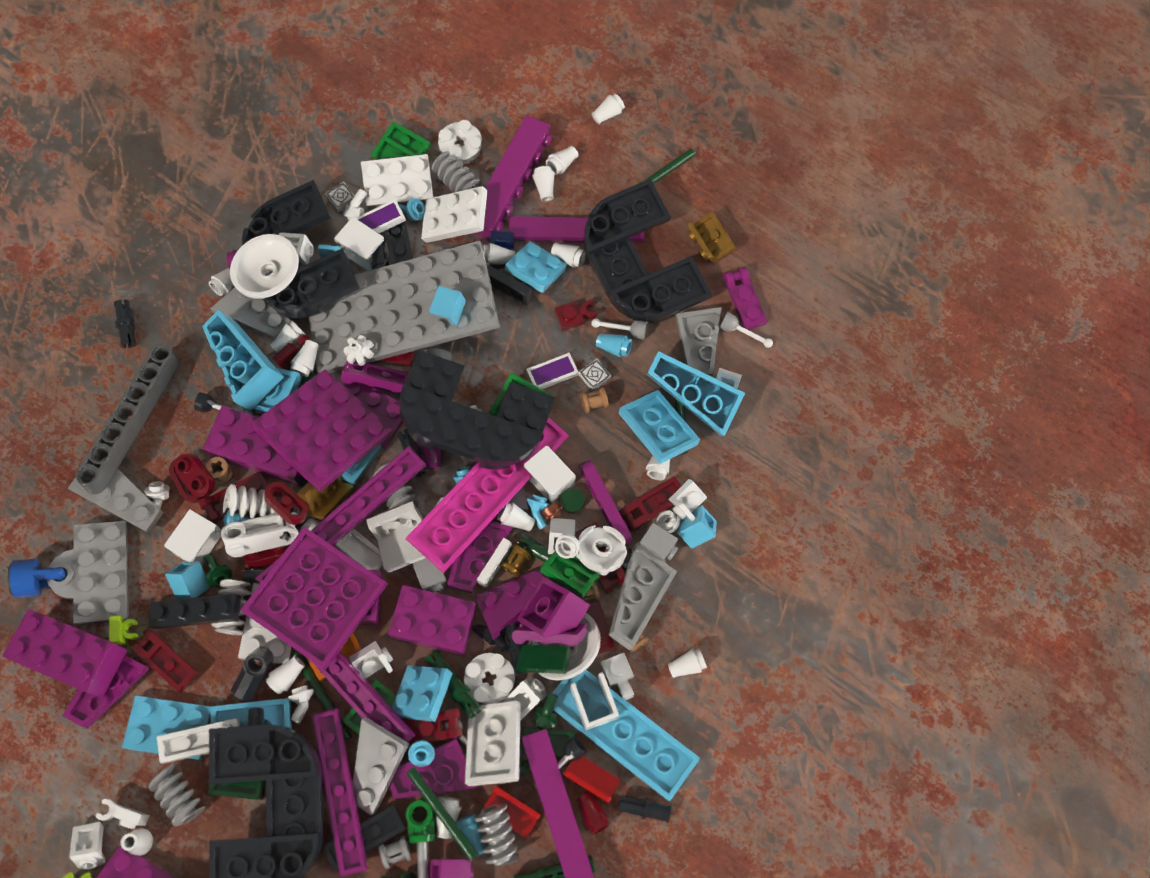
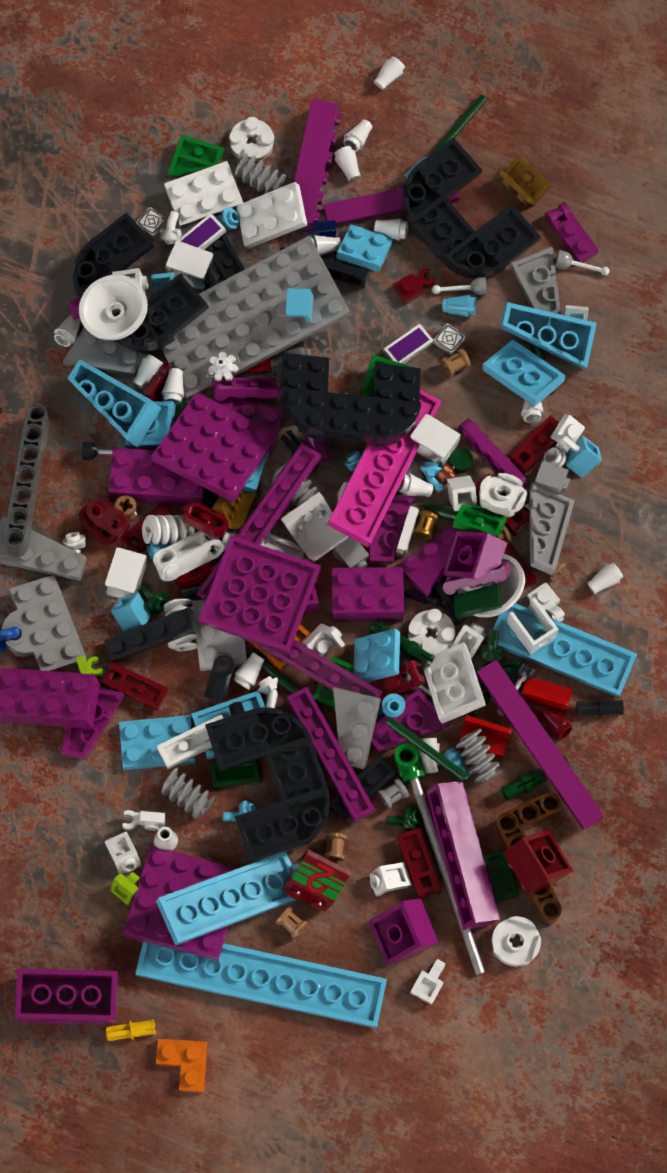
camera: 15 degrees left, 0 degrees up
white plate [555,534,580,559] -> none
none -> medium azure plate [222,800,256,821]

